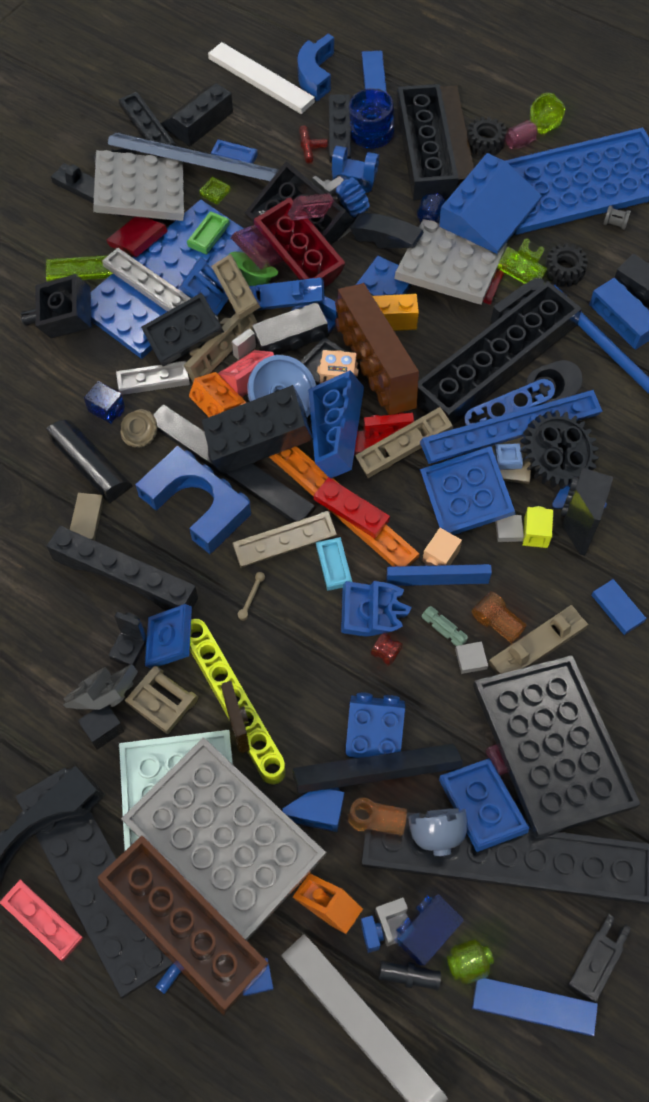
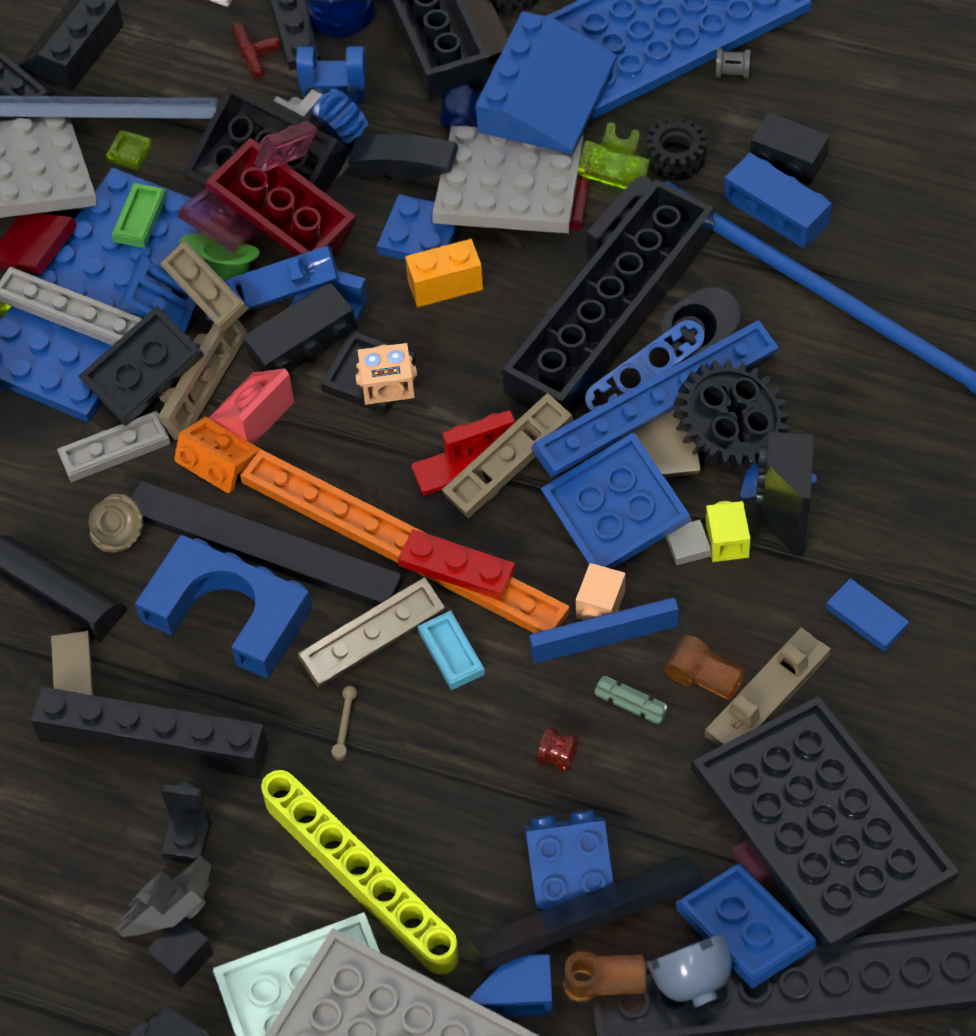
camera: 10 degrees left, 5 degrees down
clear blue brick [84,381,125,424] -> none
dark tan plate [125,666,199,735] -> none
blue tile [145,604,192,669] -> none
black brick [201,385,313,474] -> none
blue tile [210,140,258,164] -> none
dark brown plate [221,681,250,753] -> none
light grey tile [232,329,256,360] -> none
medium blue dish [247,355,316,417] -> none
blue wedge [308,370,364,478] -> none
reddish brown brick [335,283,419,415] -> none
blue plate [341,581,412,637] -> none
light grey tile [455,642,488,674] -> none
medium blue tile [495,444,523,469] -> none

